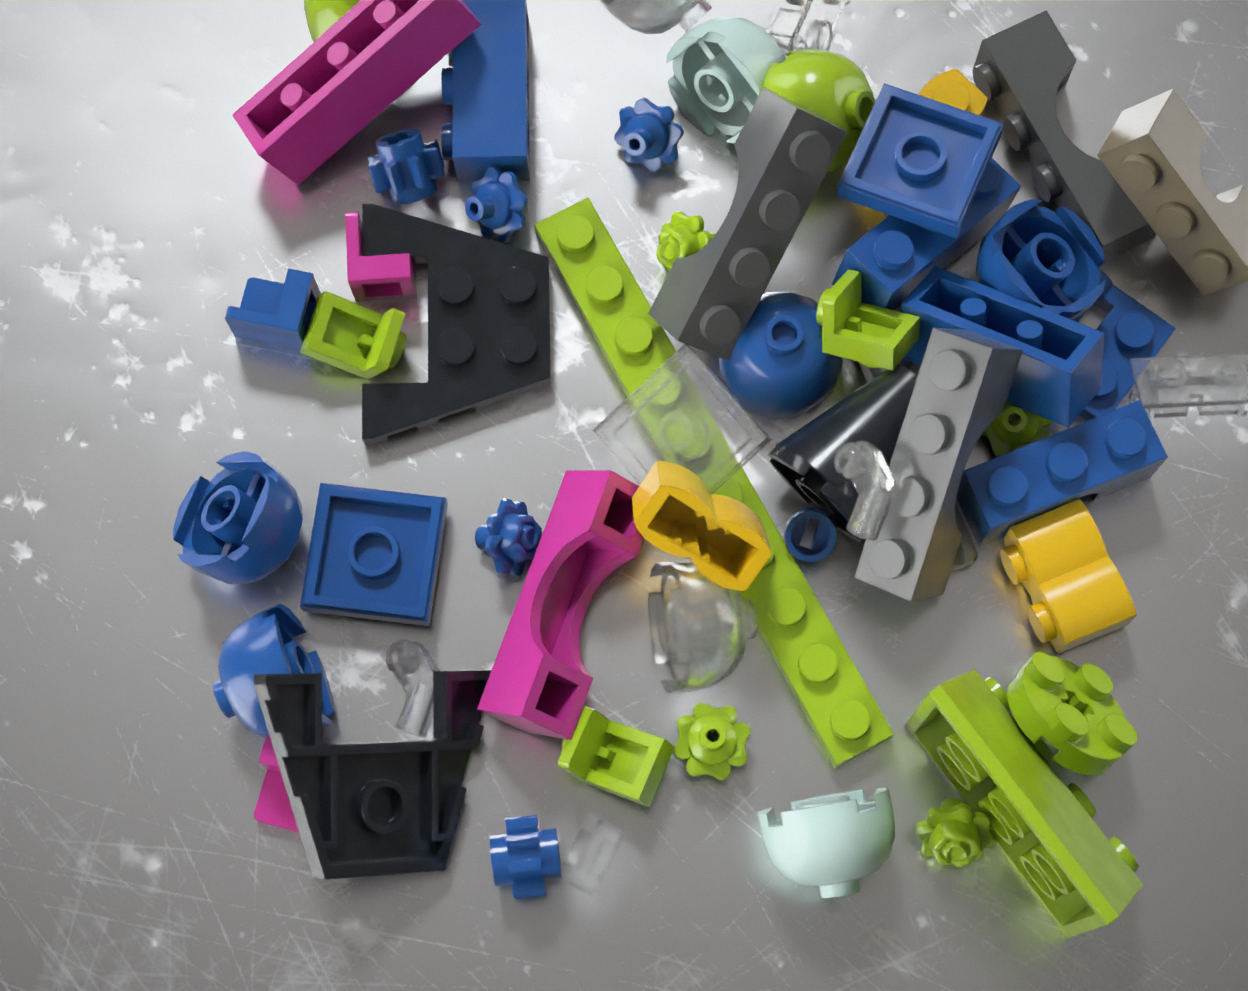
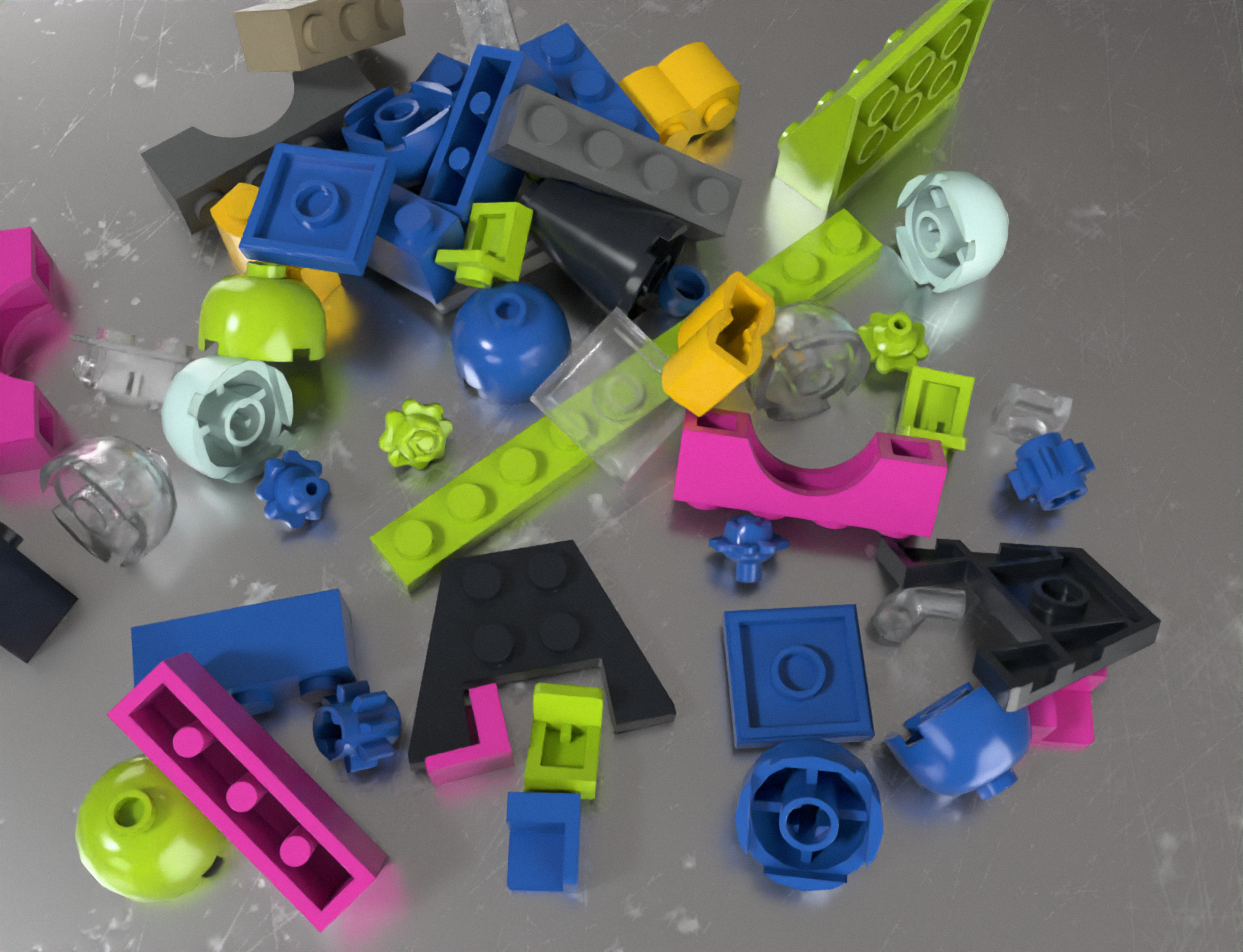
camera: 105 degrees left, 10 degrees down
blue plant [465,167,528,243] -> none
dark grey arch [648,87,847,361] -> none
clear arm [834,440,897,541] -> none
lime plant [915,798,996,867] -> none
lime plate [1007,652,1138,776] -> none

